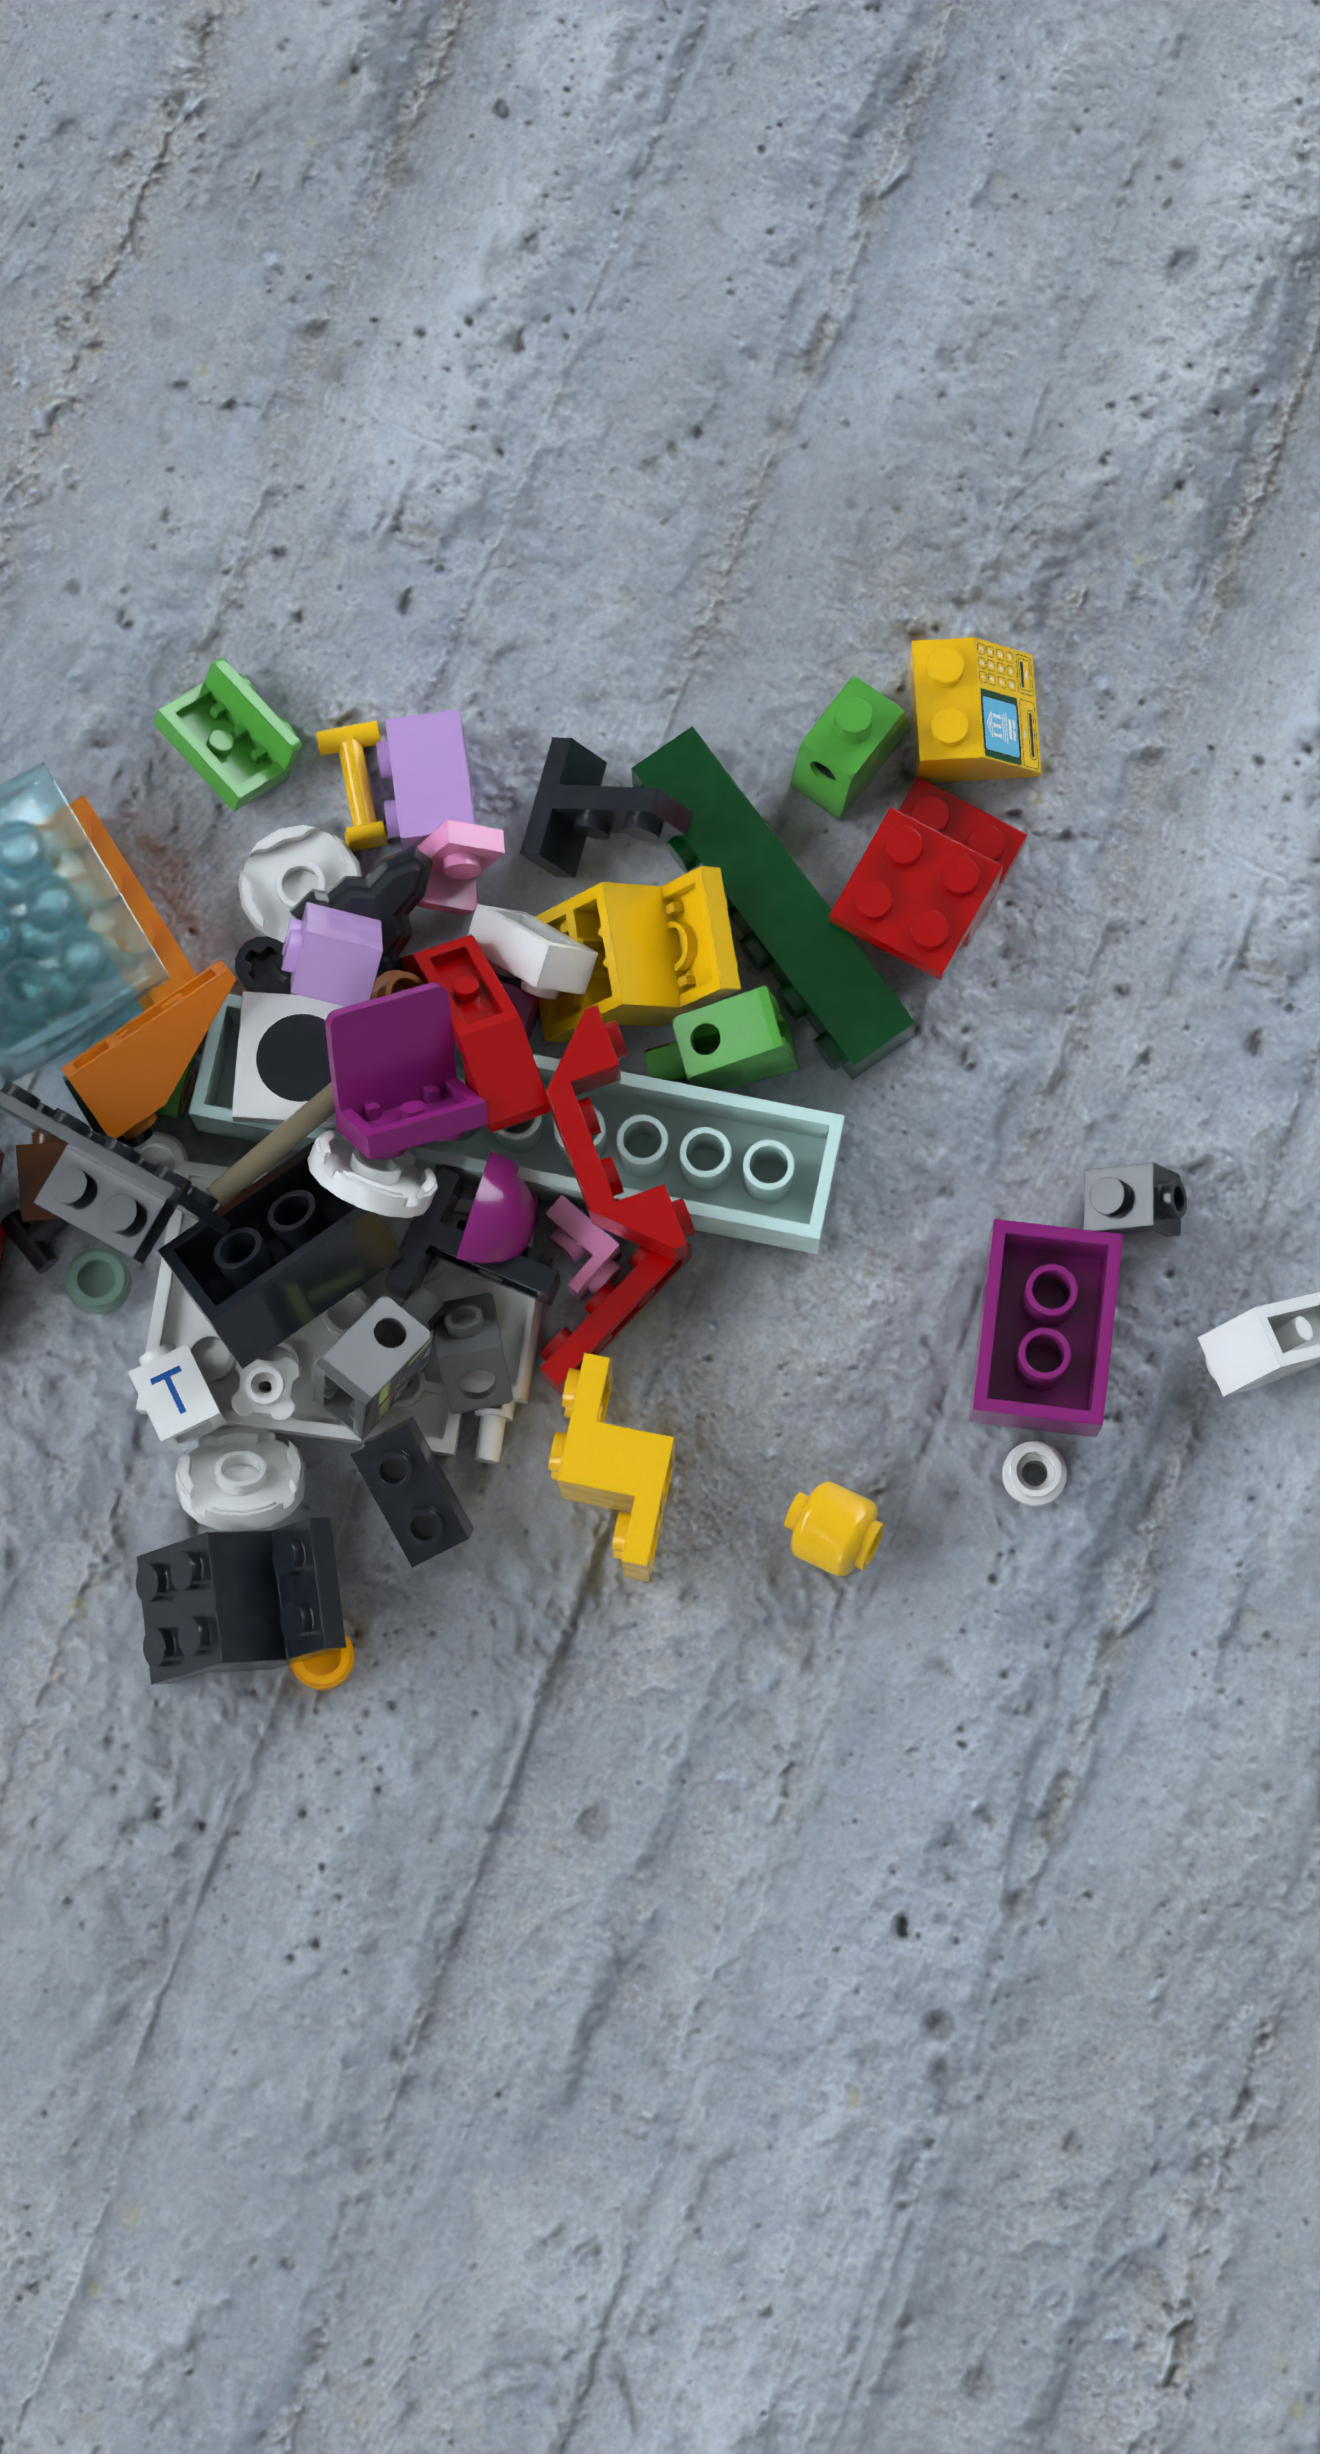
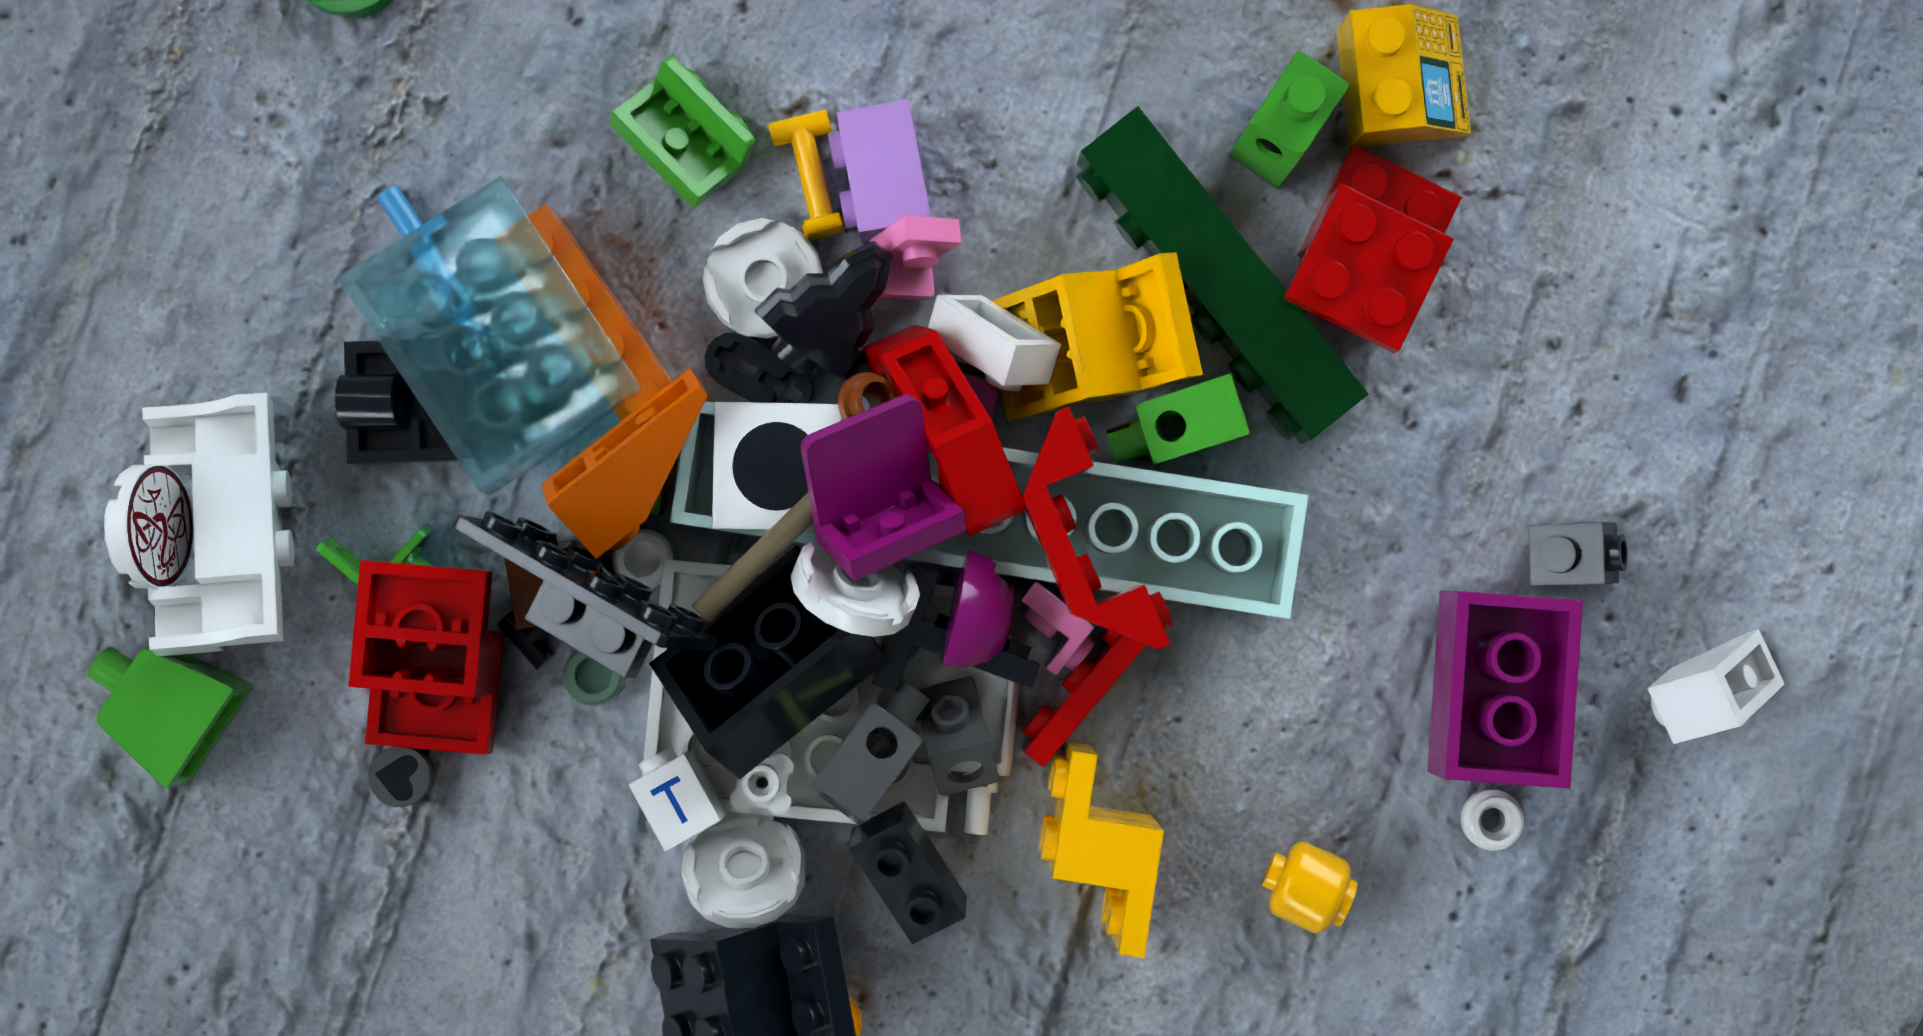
camera: 10 degrees left, 10 degrees up
lavender brick [281,902,383,1007] -> none
black bracket [520,737,694,878] -> none

